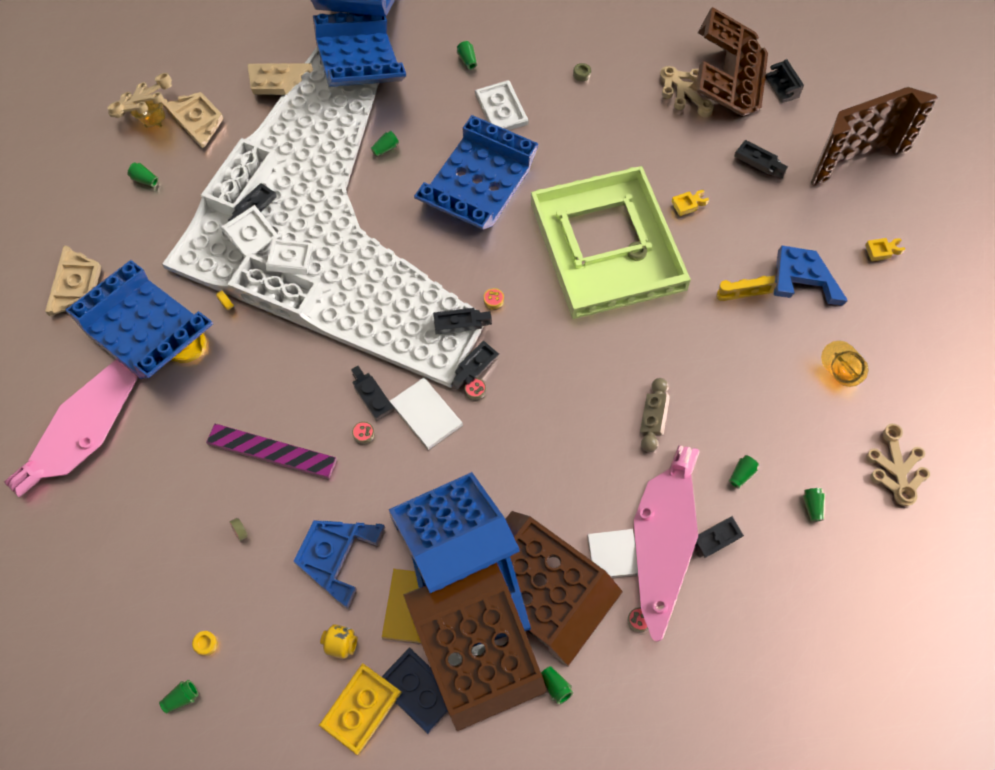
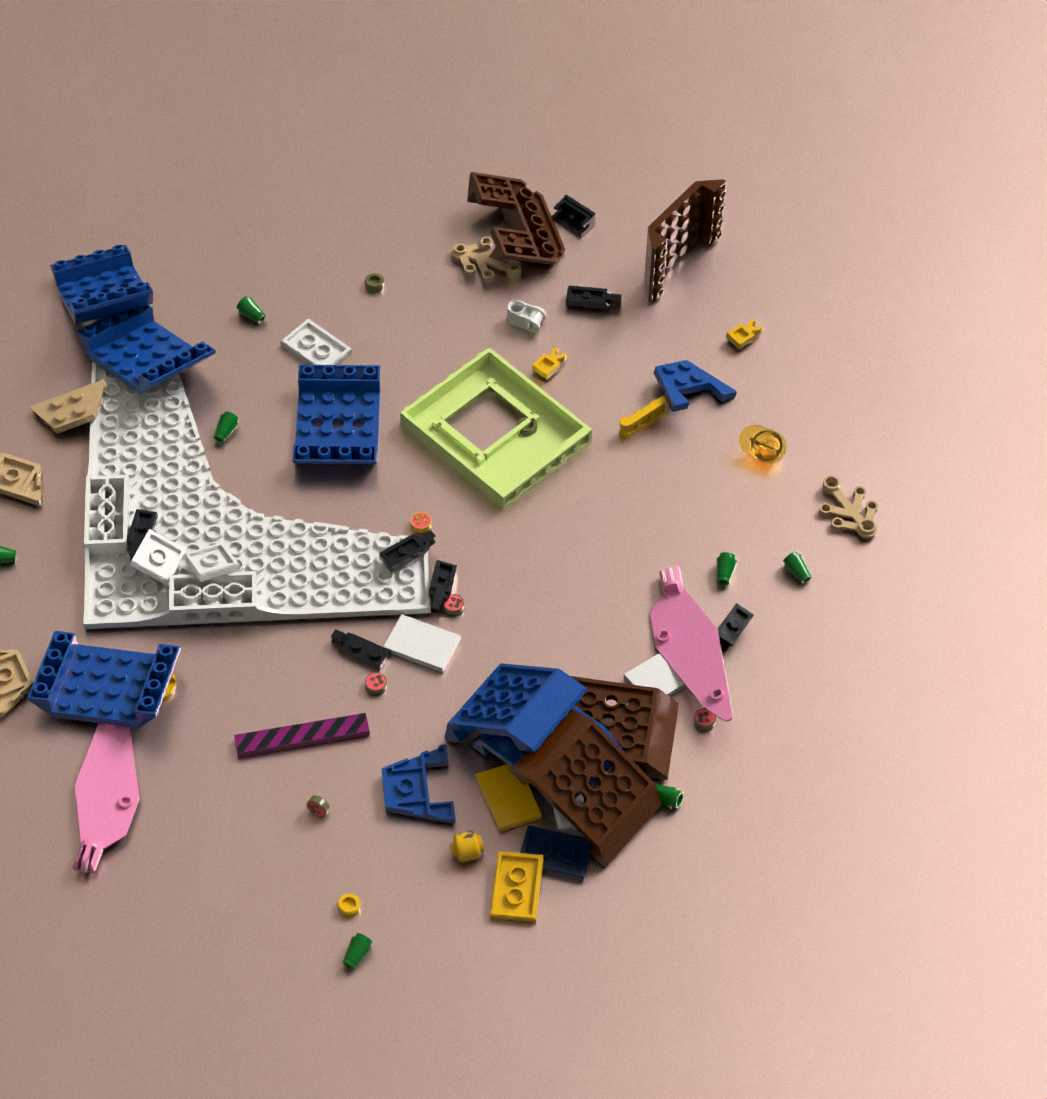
camera: 30 degrees left, 10 degrees down
yellow tile [216,290,234,311] -> none
dark tan plate [640,378,670,452] -> none
none -> white piece [507,300,546,333]

